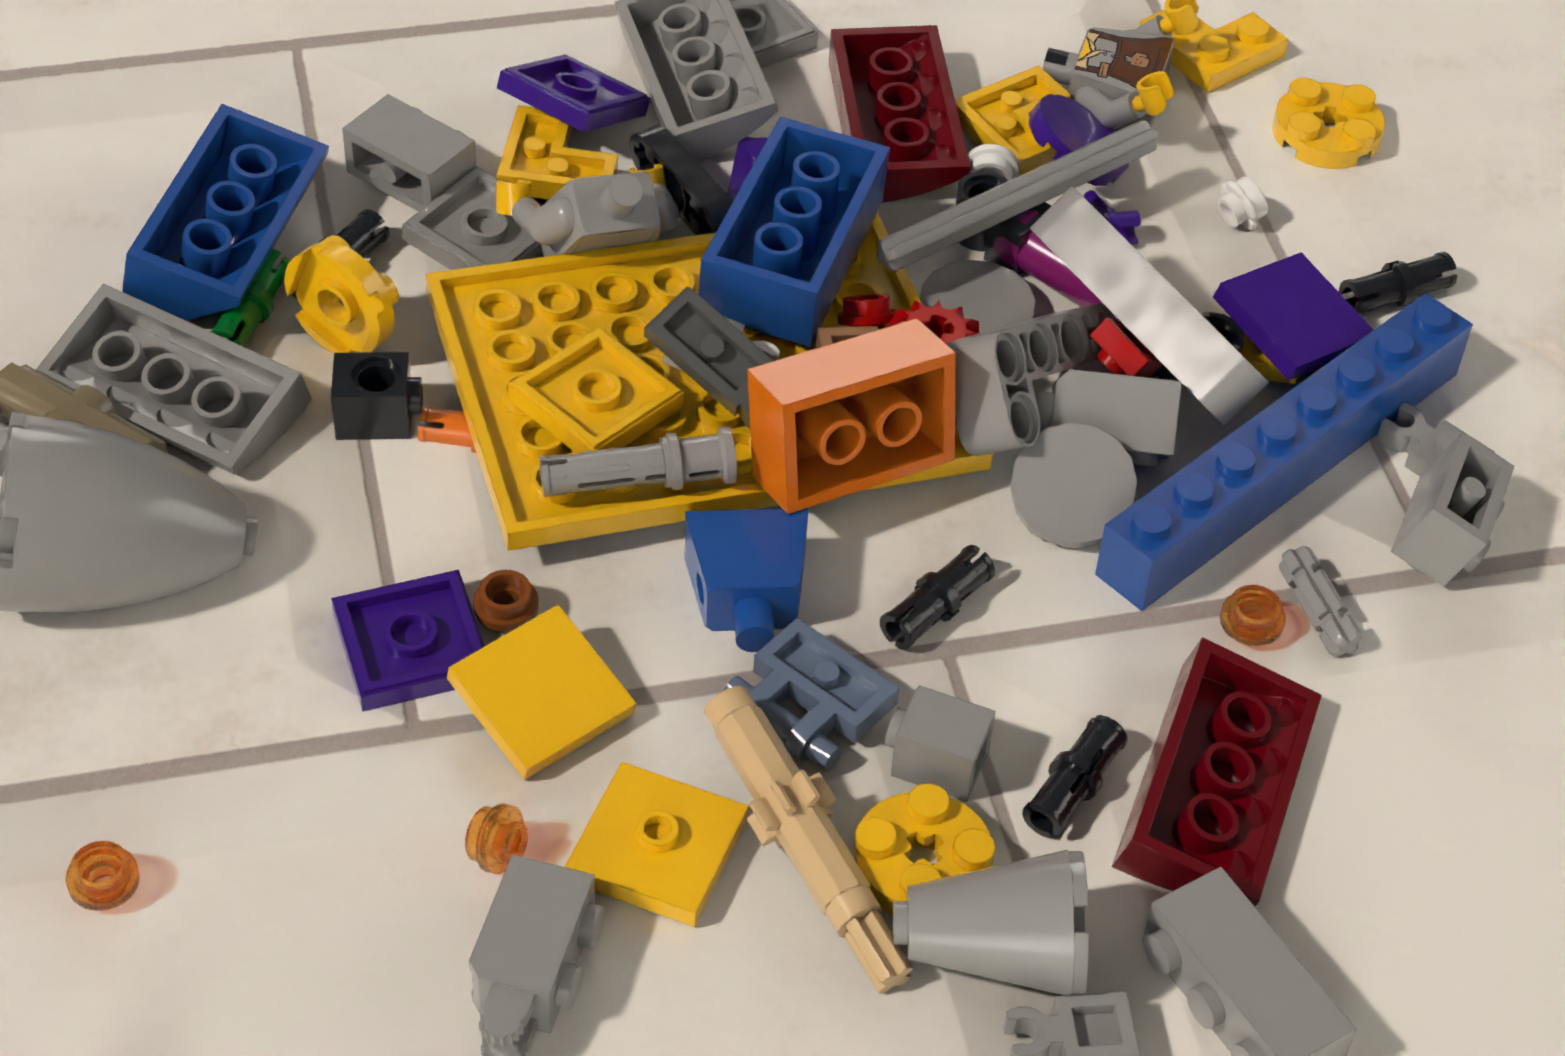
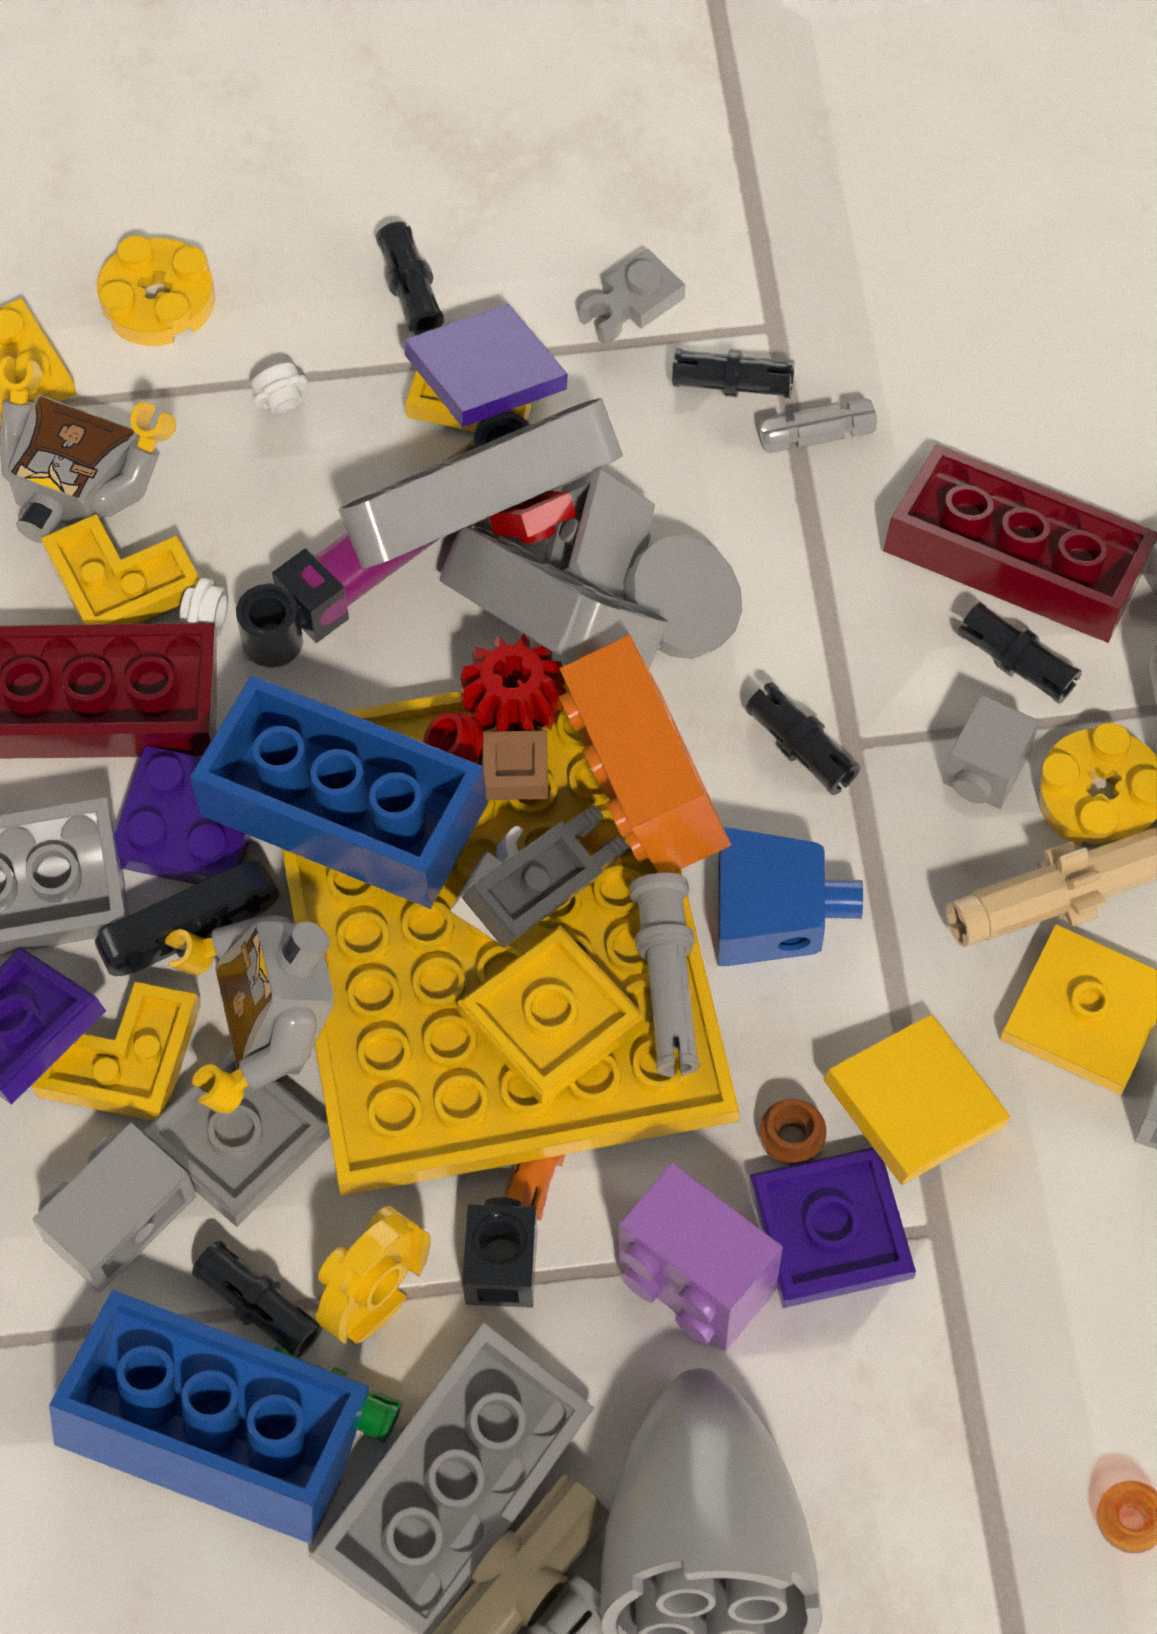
camera: 80 degrees left, 15 degrees up
clear orange plate [465,803,528,875] -> none
sand blue plate [724,618,899,771] -> none
light grey axle [876,120,1159,272] -> none
light grey tile [920,260,1036,333] -> none
dark purple tile [1029,94,1129,186] -> none
dark purple hand [1084,190,1141,245] -> none
blue brick [1095,293,1473,611] -> none
clear orange plate [1220,585,1286,646] -> none
light grey brick [1391,432,1515,587] -> none
none -> medium lavender brick [619,1162,783,1352]
none -> black pin [672,348,795,399]

